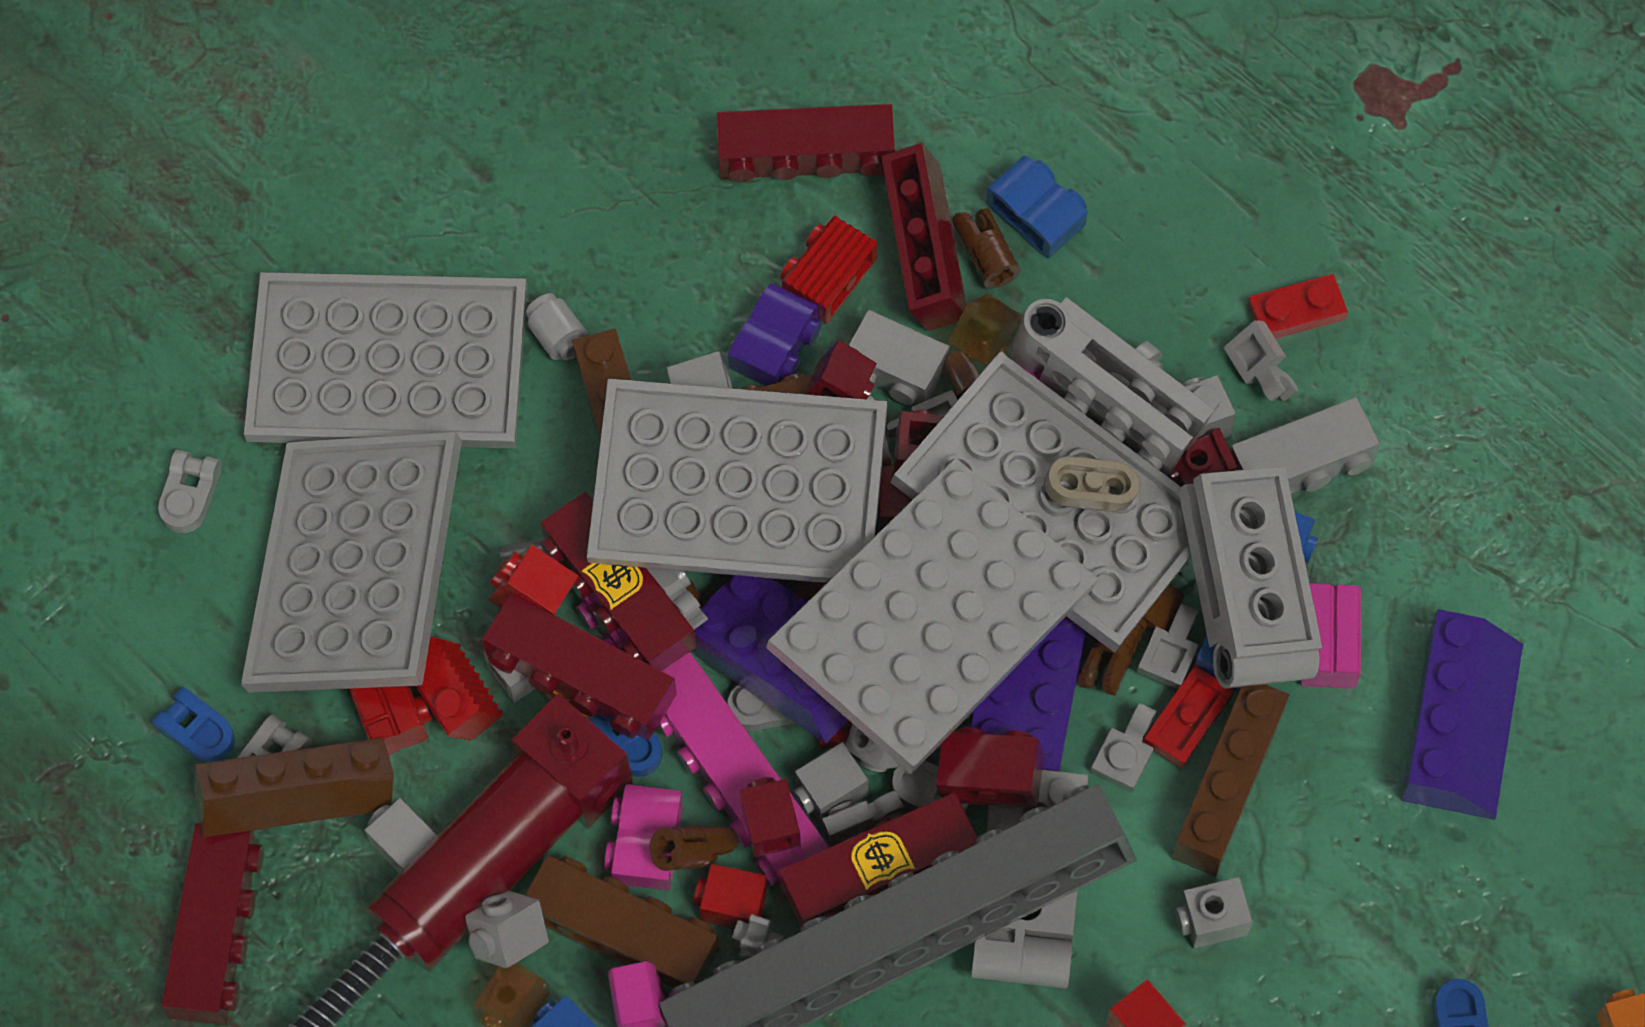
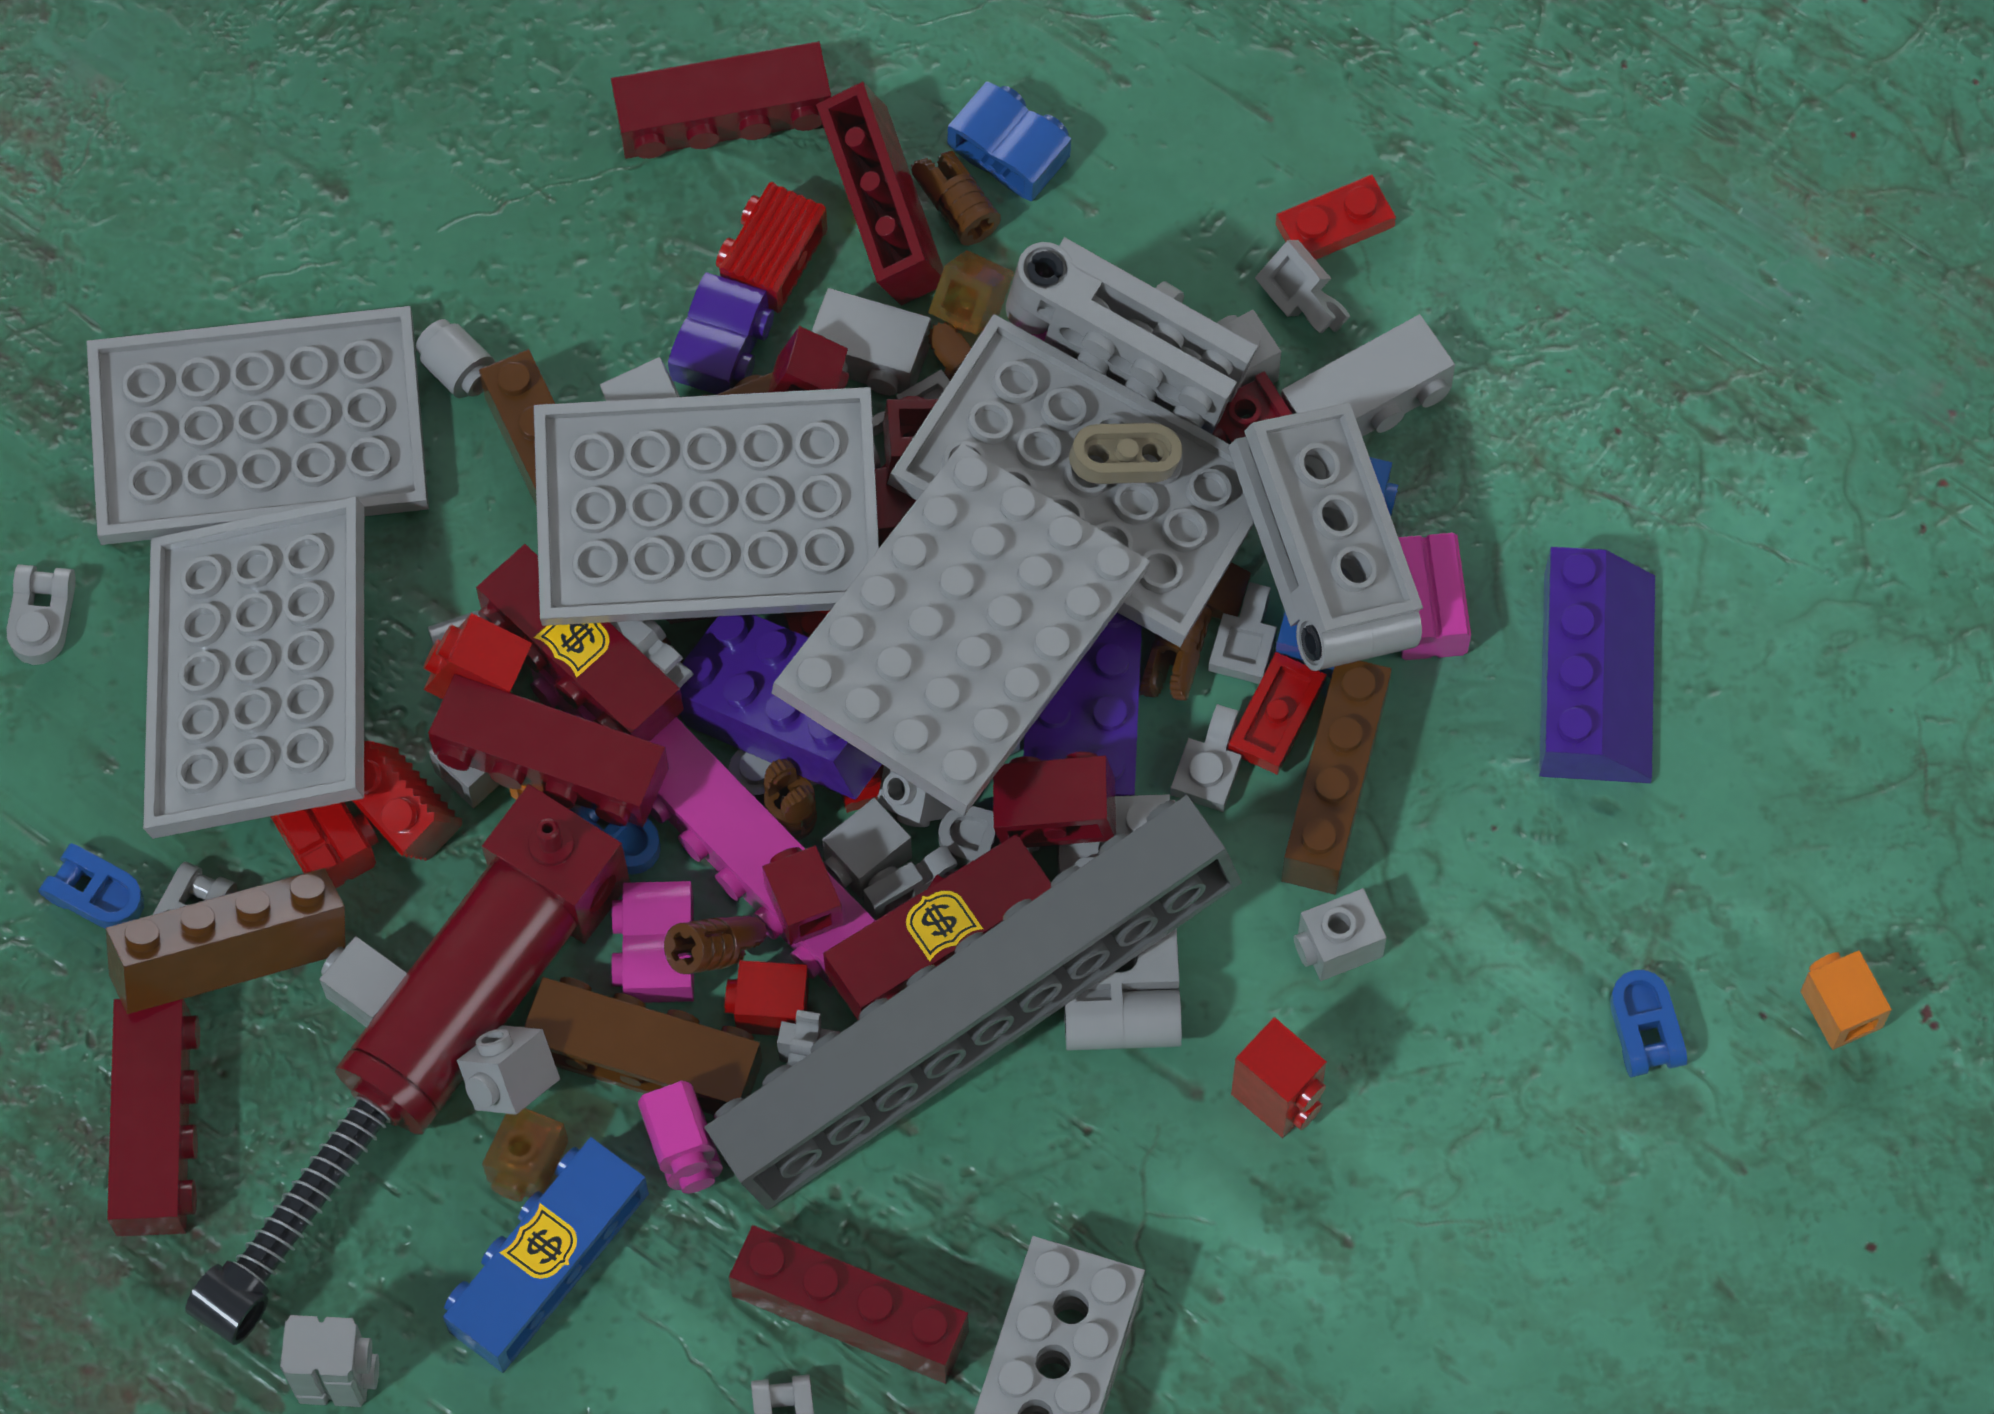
camera: 10 degrees left, 0 degrees up
none -> reddish brown hinge [764,759,817,840]

